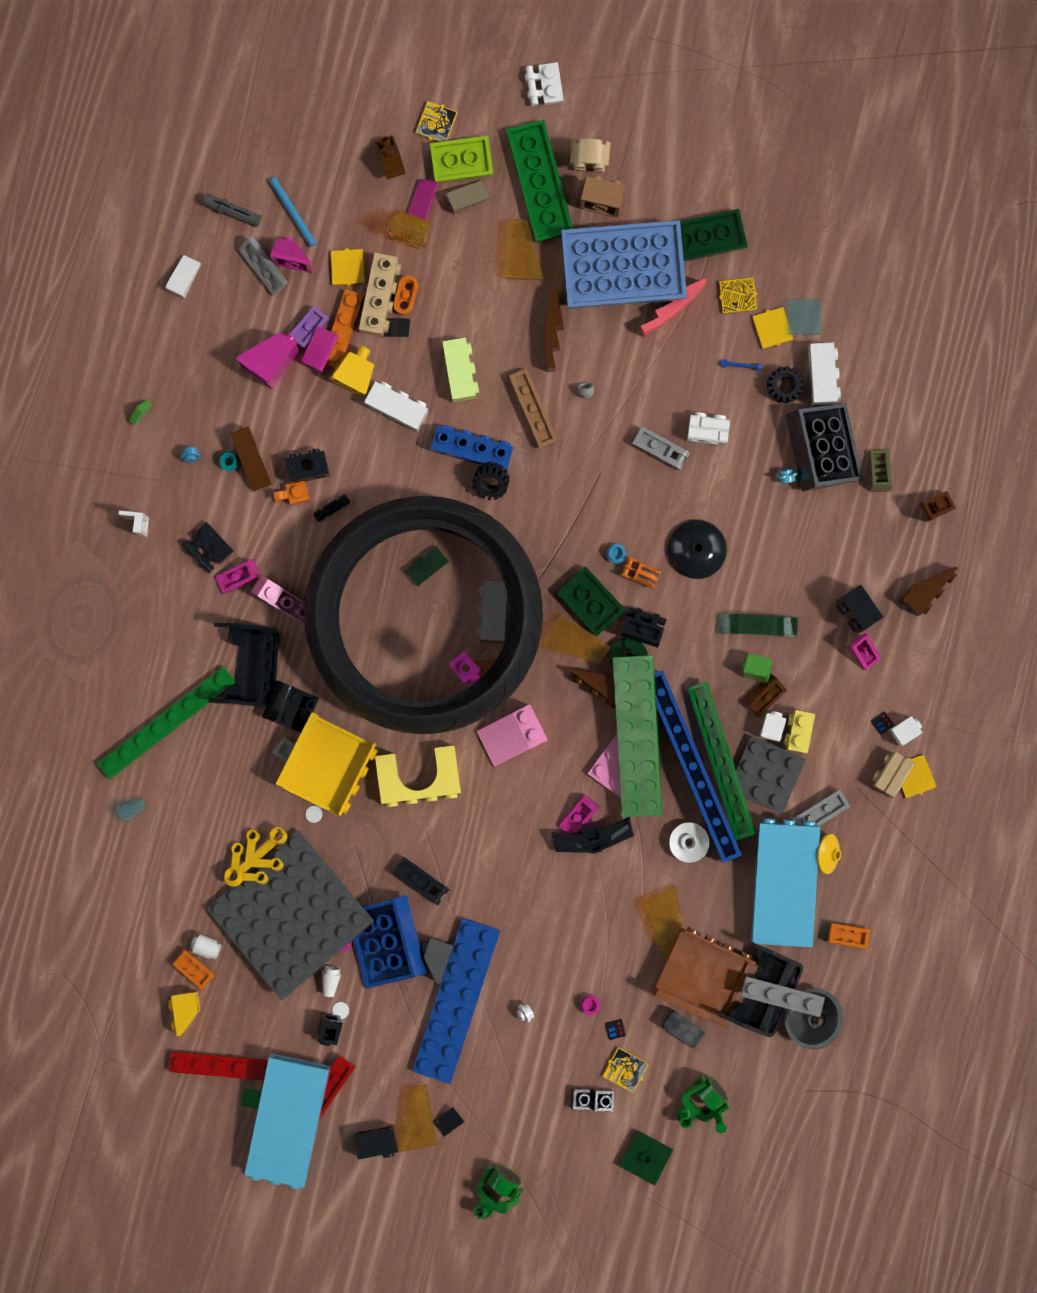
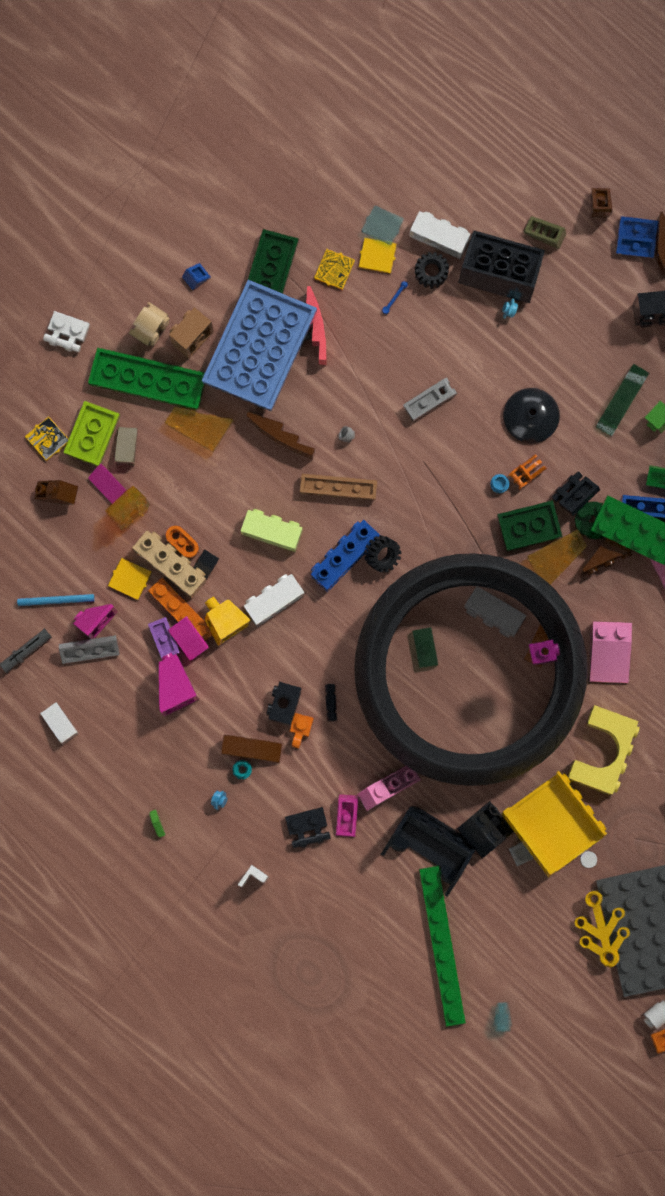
camera: 60 degrees left, 5 degrees down
white brick [687,412,730,446] -> none
none -> blue slope [182,263,211,290]
none -> blue slope [616,216,658,258]

